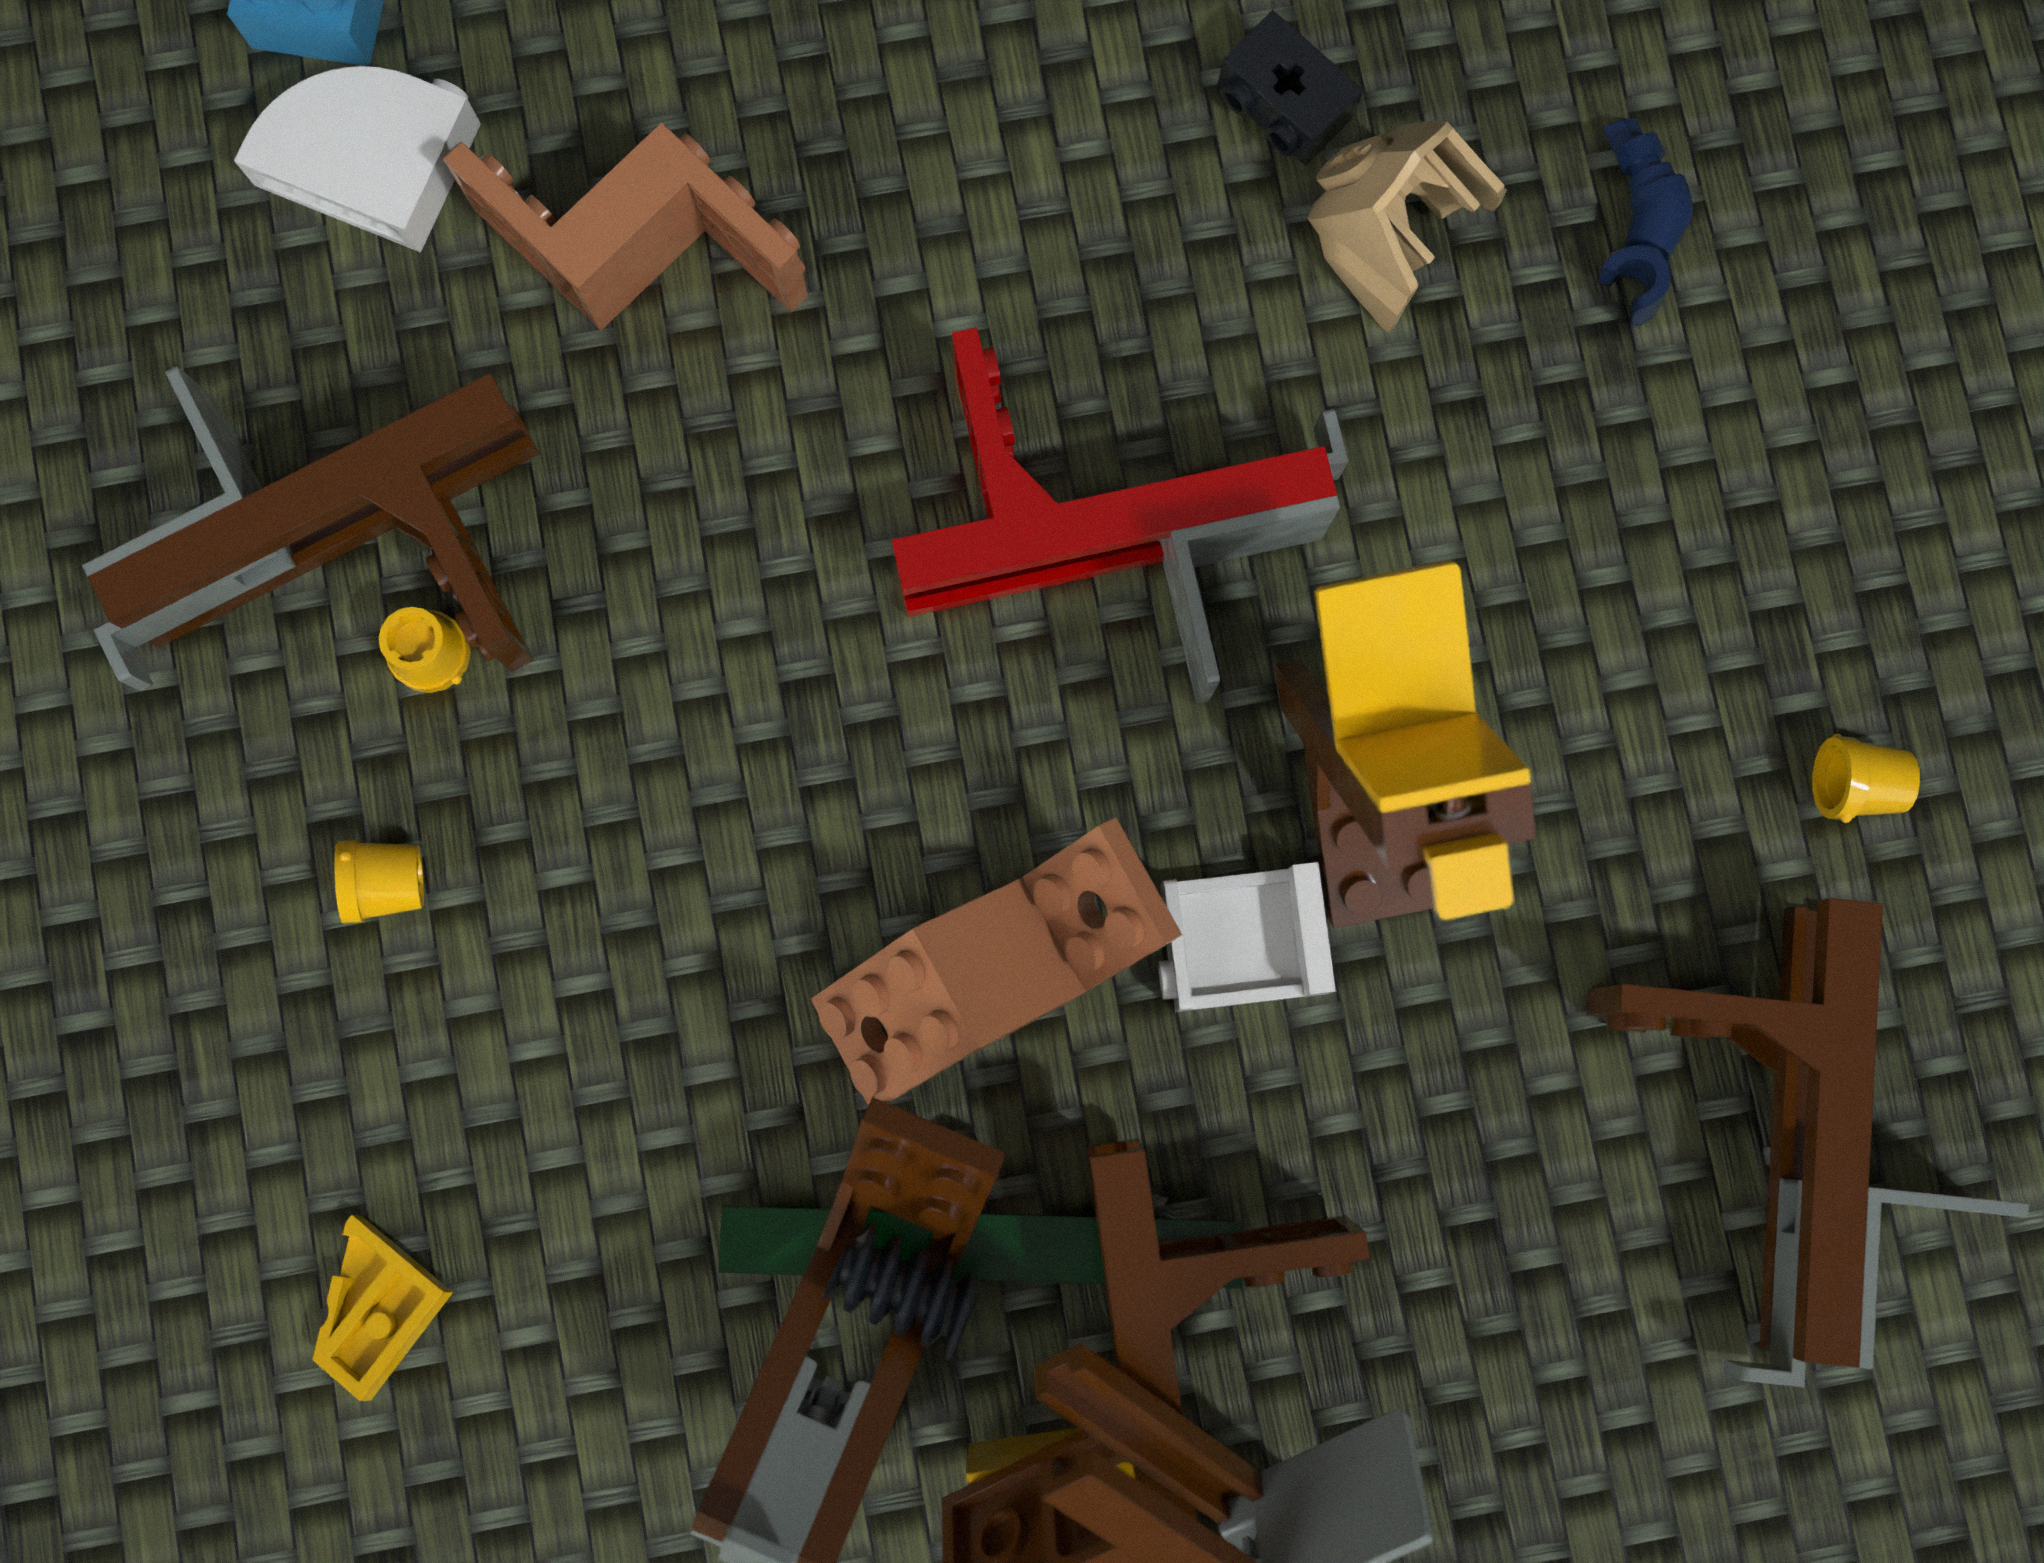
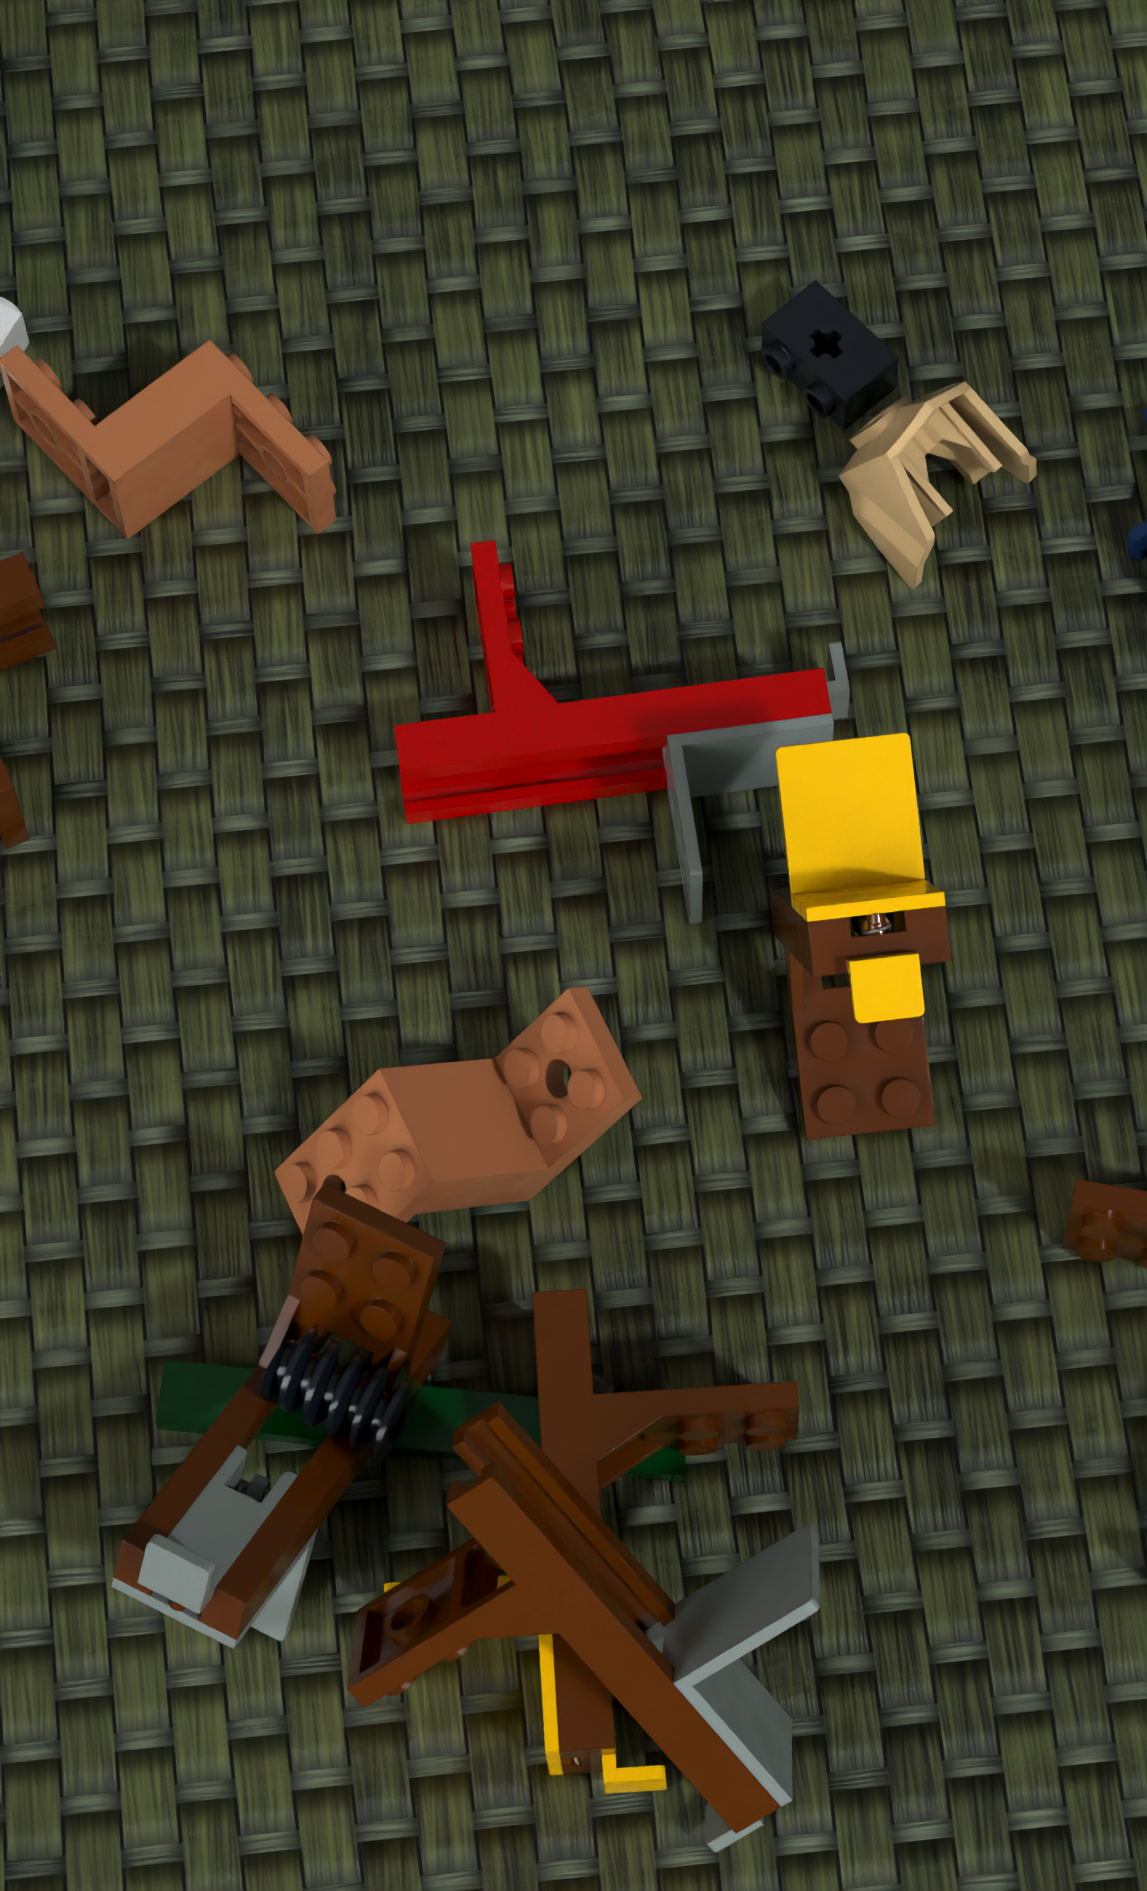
camera: 10 degrees right, 15 degrees down
white panel [1158,862,1336,1012] -> none

